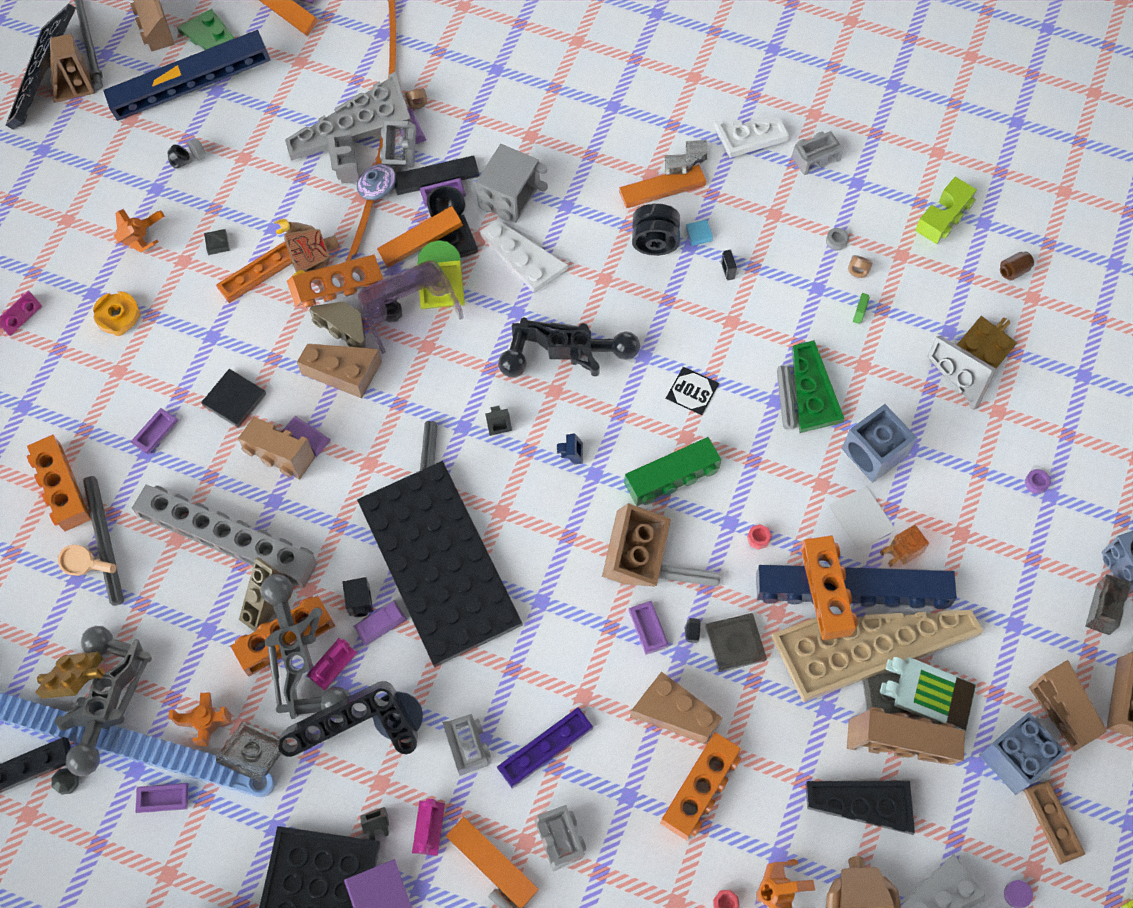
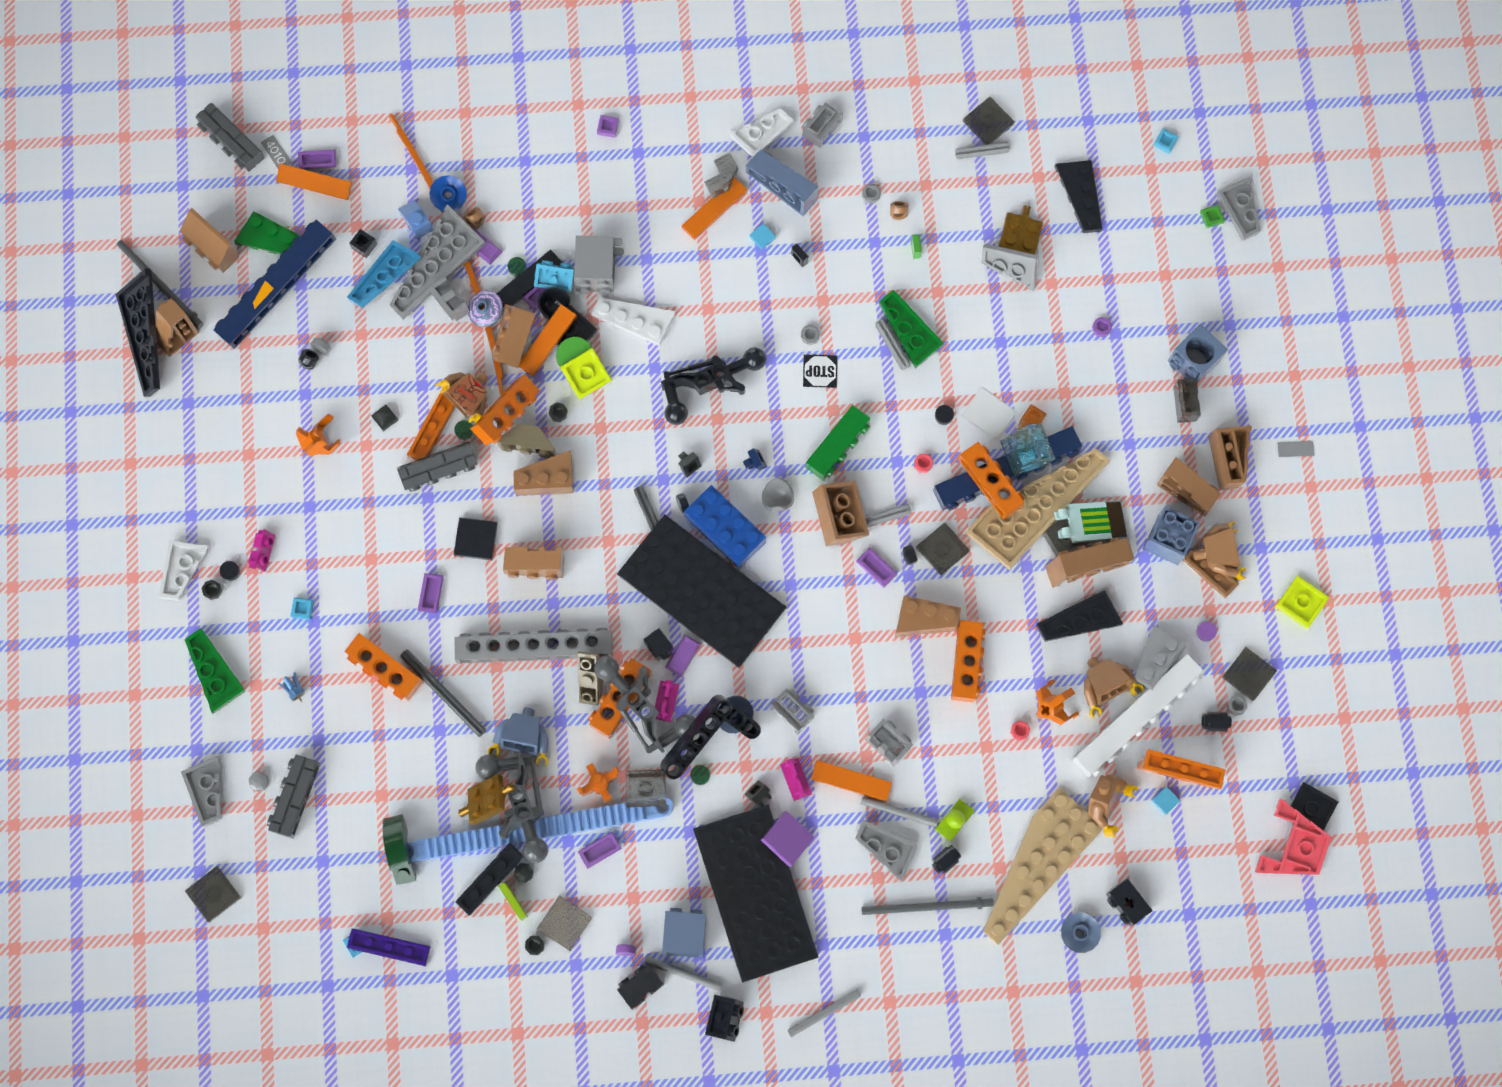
camera: 30 degrees left, 10 degrees up
light nougat piece [58,545,117,576] -> none
light orange plate [93,291,141,336] -> none
medium lavender tile [281,416,331,457] -> none
clear purple windscreen [358,260,464,354] -> none
light grey window [380,121,416,168] -> none
dark purple tile [497,707,593,788] -> none
black wheel [632,203,680,256] -> none
sand blue brick [842,404,917,483] -> none
lime arch [915,176,977,244] -> none
reddish brown brick [1000,251,1034,281] -> none
none -> medium azure tile [290,597,314,620]
none -> dark azure wing [347,240,421,308]
none -> black plate [349,229,377,258]
none -> dark grey brick [397,441,478,492]
none -> medium blue slope [398,200,433,240]
none -> blue dish [429,175,467,212]
none -> clear green tile [454,420,474,441]
none -> sand blue torso [488,707,549,766]
none -> medium nougat wedge [492,304,535,368]
none -> lime tile [498,882,528,921]
none -> clear green tile [507,257,527,277]
none -> pearl dark grey tile [525,936,544,955]
none -> medium azure bracket [534,260,574,292]
none -> clear smoke tile [537,895,593,951]
none -> medium lavender tile [597,115,619,138]
none -> black tile [676,493,689,513]
none -> blue brick [684,485,766,569]
none -> clear green tile [690,765,710,786]
none -> sand blue wedge [746,149,818,216]
none -> light grey helmet [762,478,794,512]
none -> light grey tile [801,325,820,345]
none -> black tile [935,405,954,425]
none -> light grey axle [955,142,1010,159]
none -> clear smoke tile [963,97,1015,145]
none -> clear light blue slope [1000,424,1056,476]
none -> black wing [1054,160,1102,233]
none -> medium nougat torso [1192,521,1246,581]

